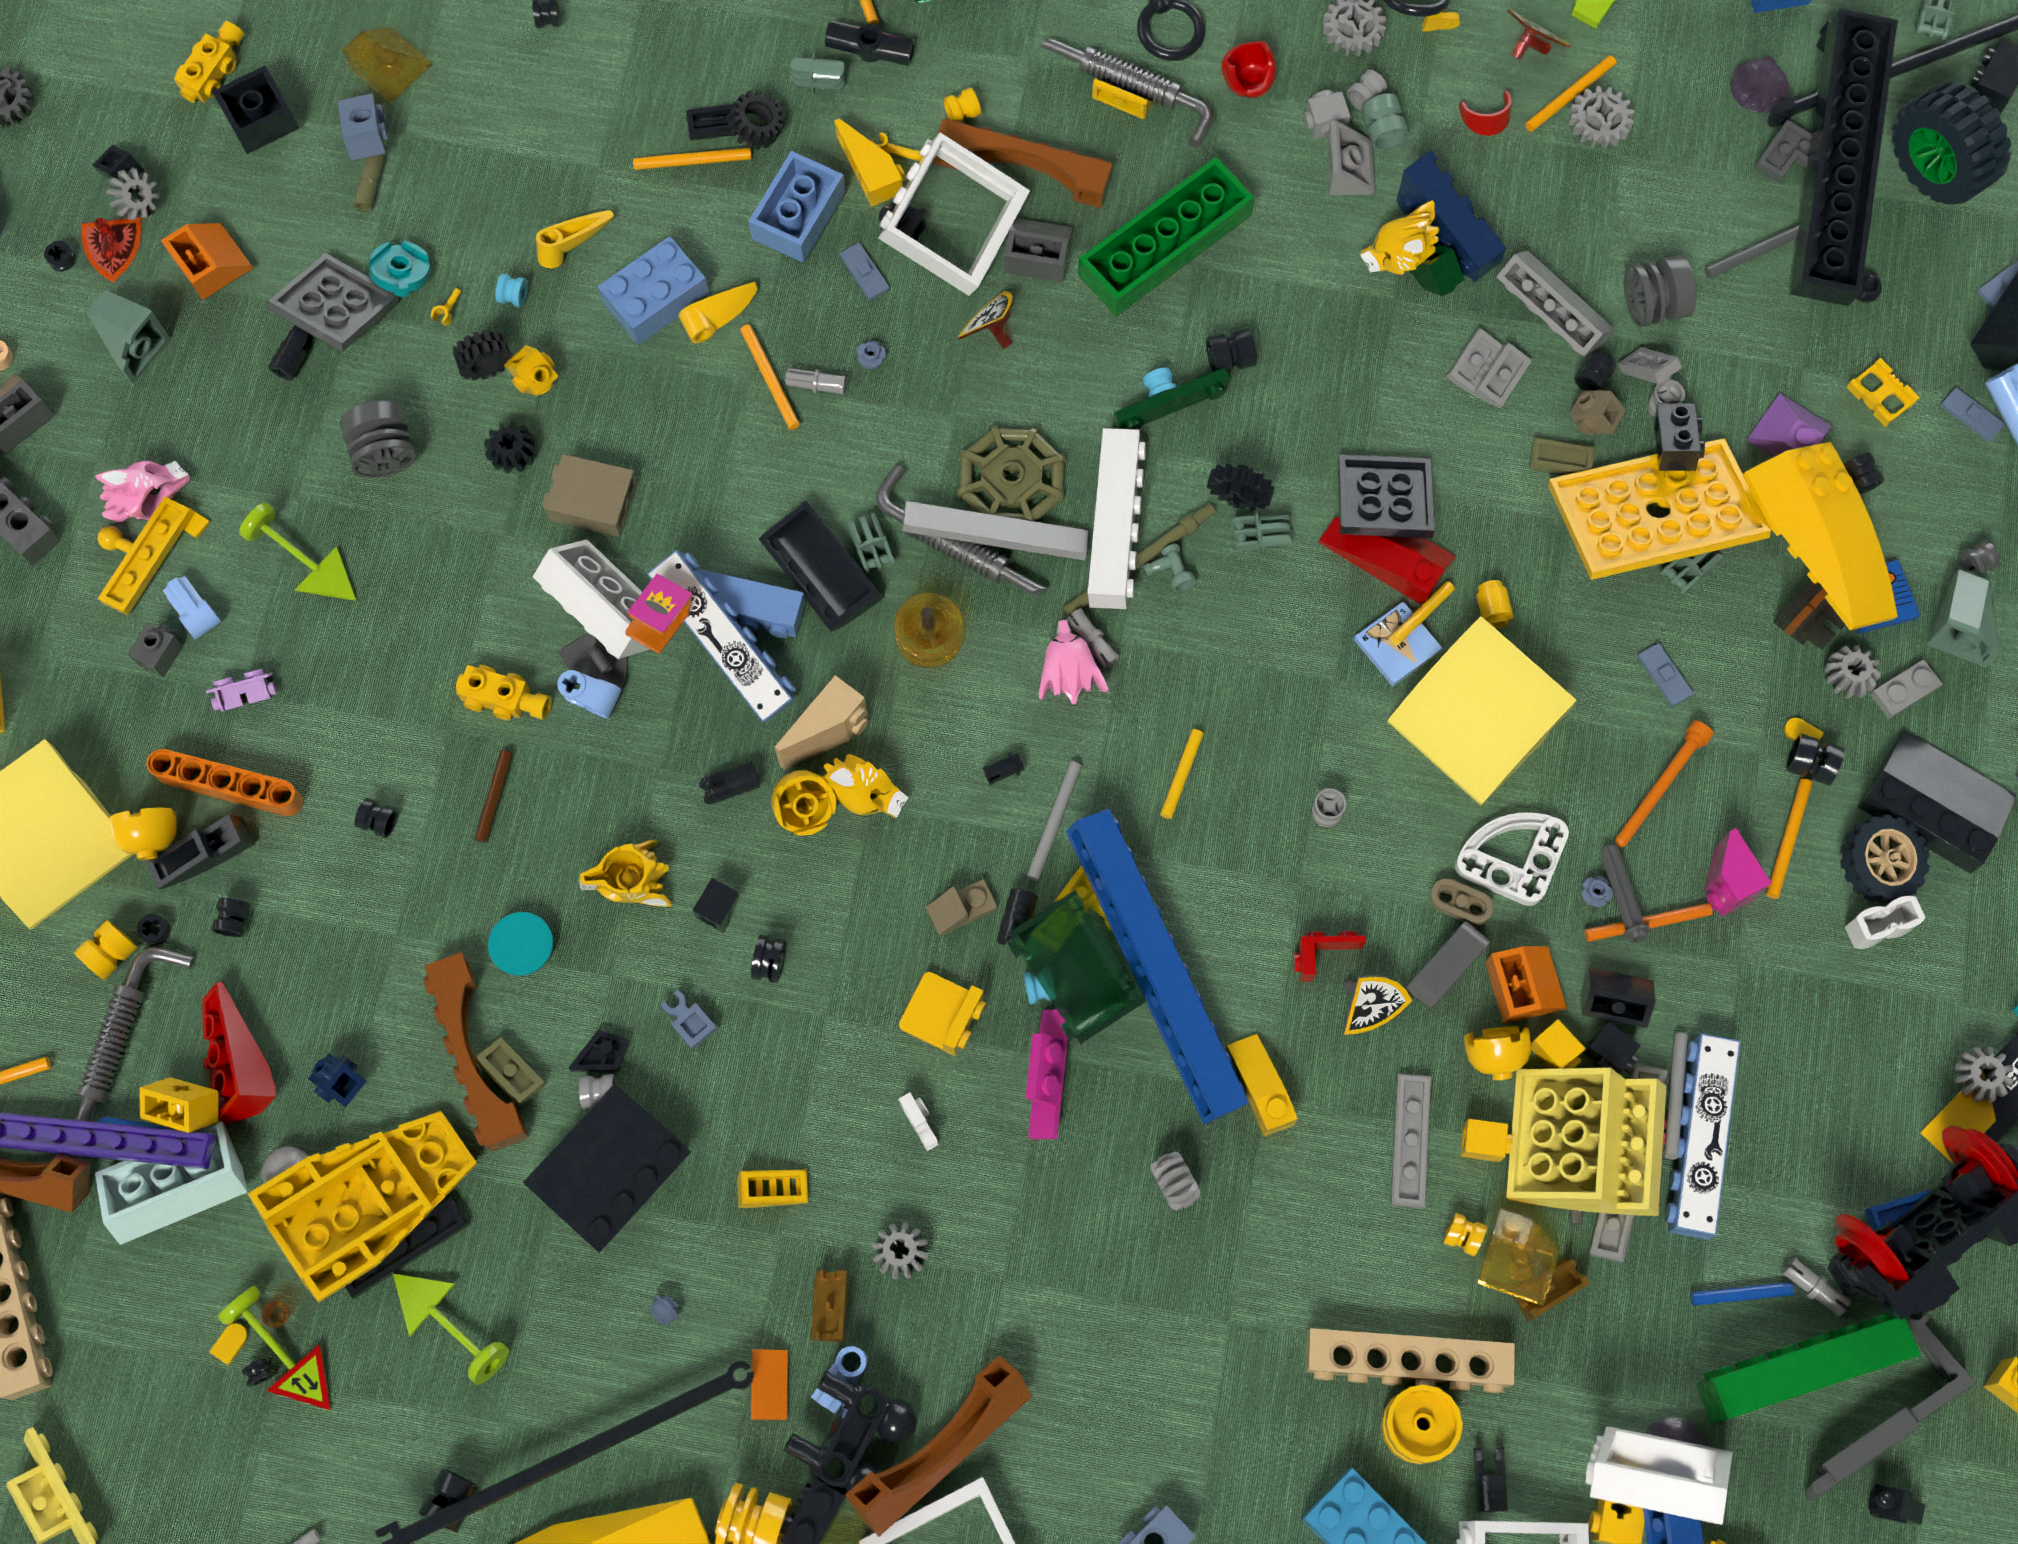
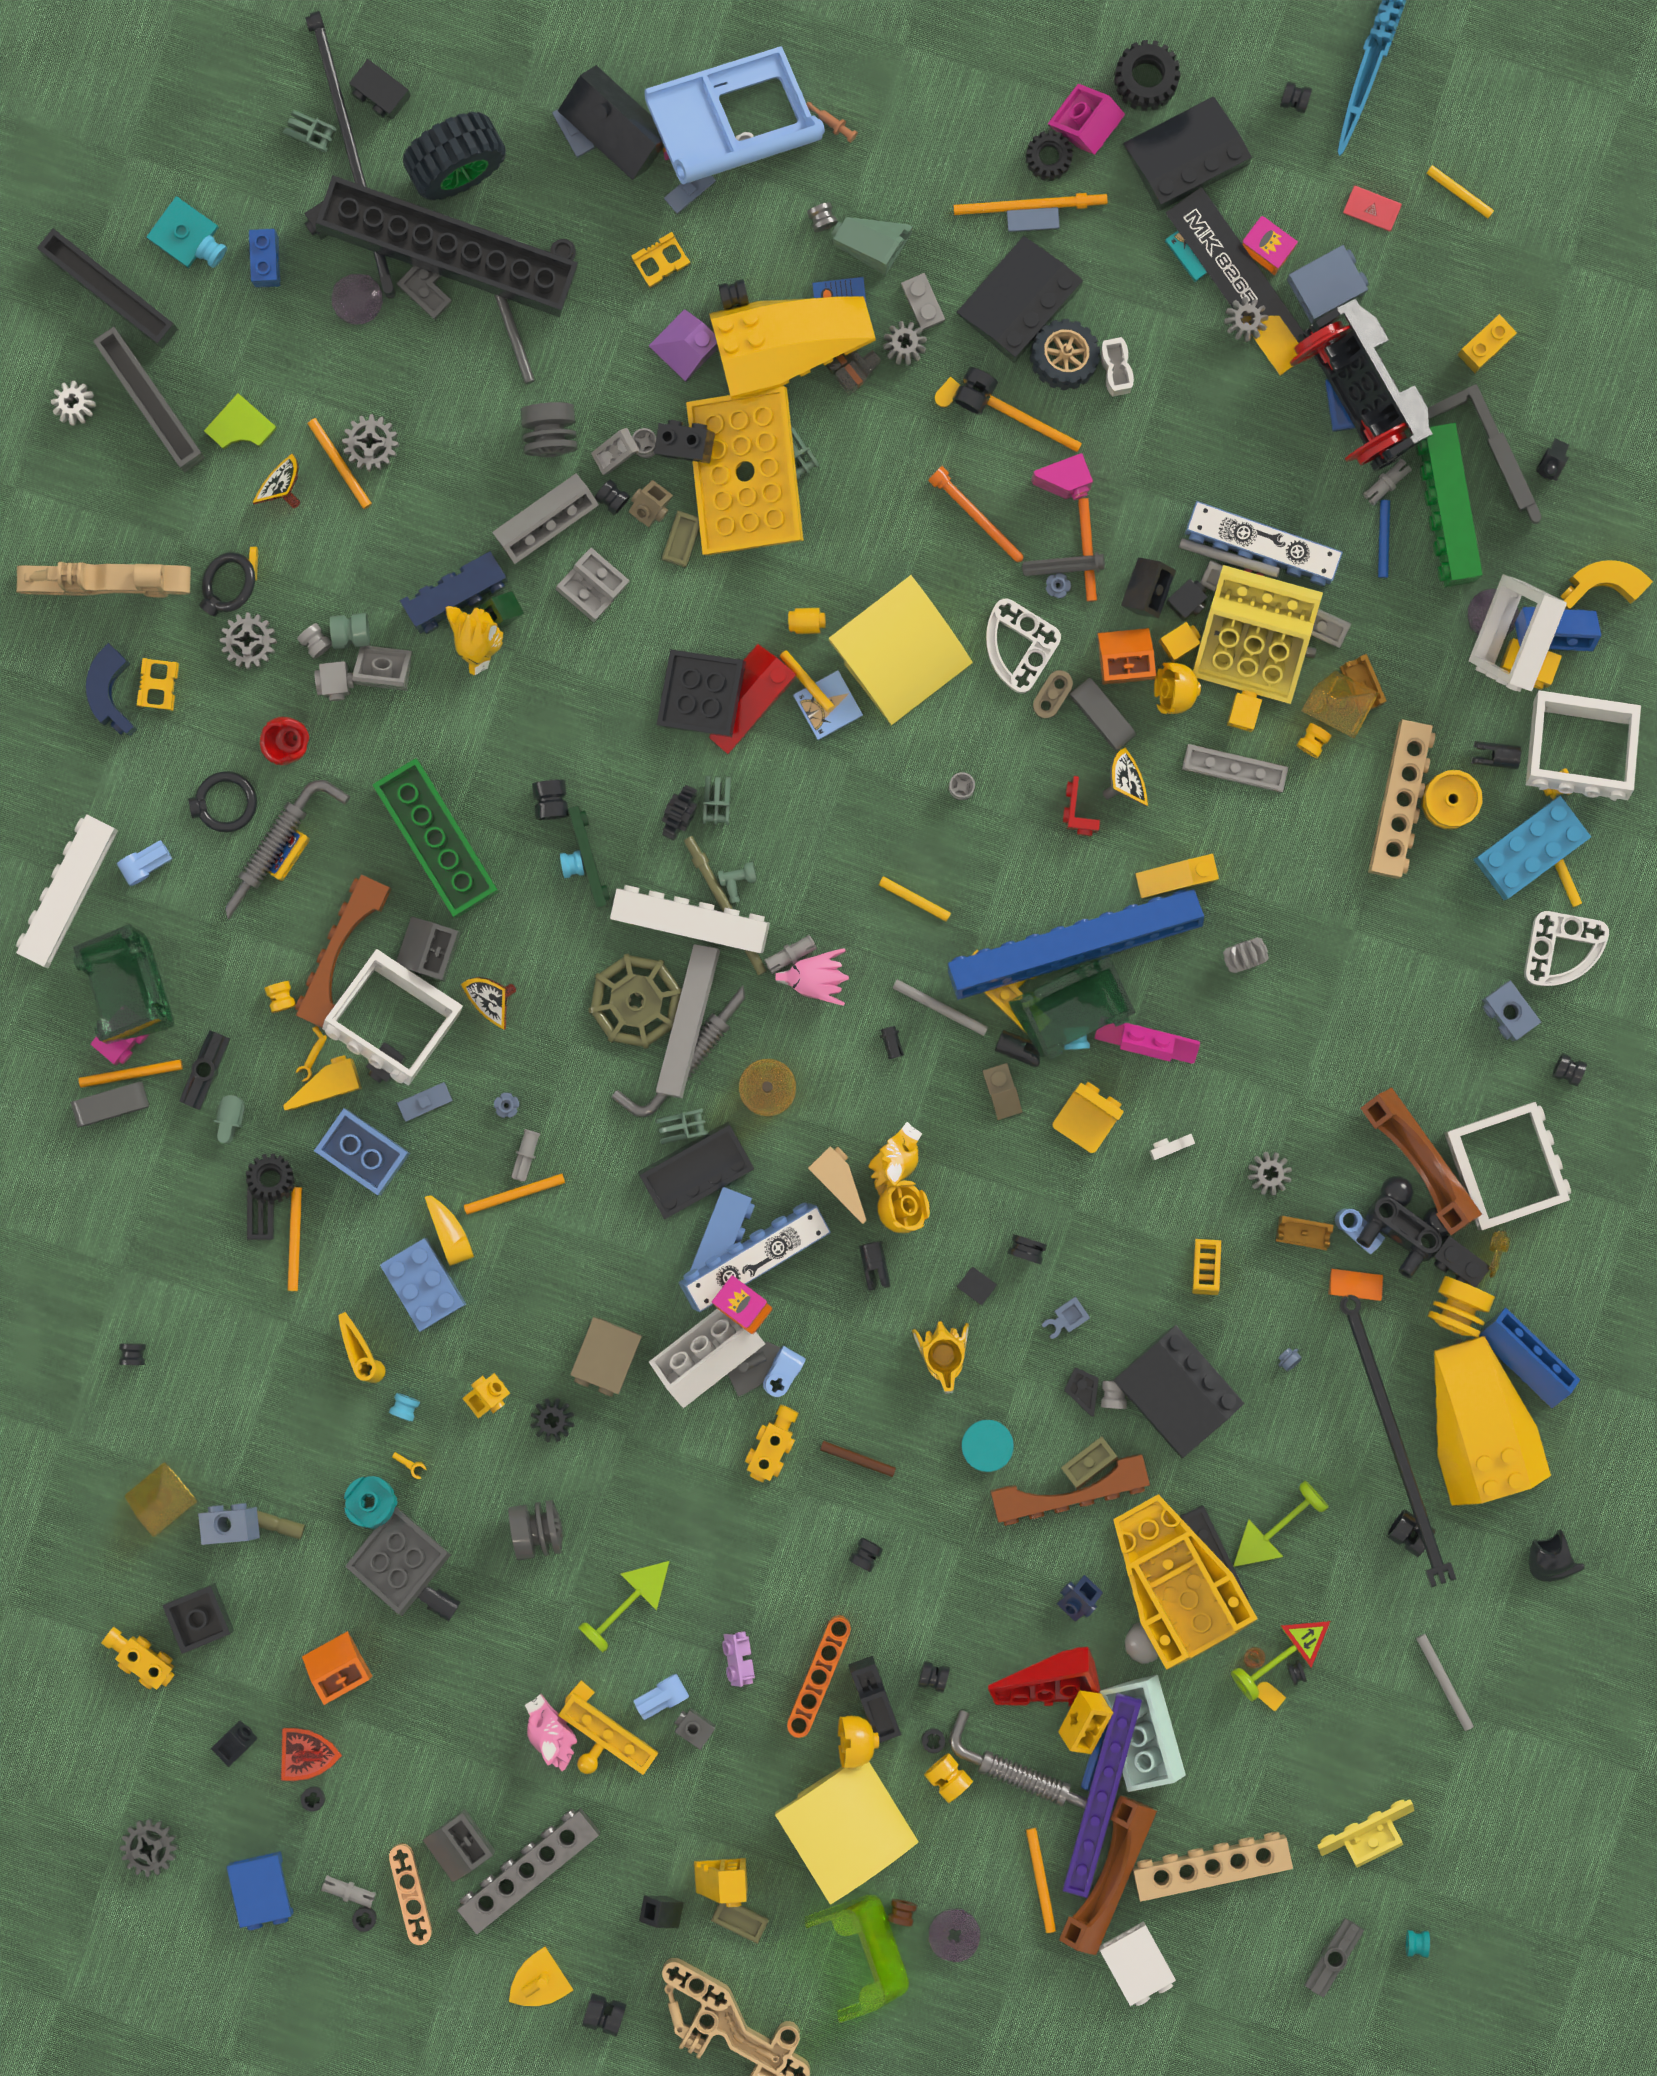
camera: 85 degrees left, 15 degrees up
sand green slope [86,290,171,384] -> none
light grey gear [106,168,160,220] -> none
black tyre [452,330,512,380] -> none
red helmet [1459,91,1512,136] -> none
sand blue piece [1637,643,1694,707] -> none

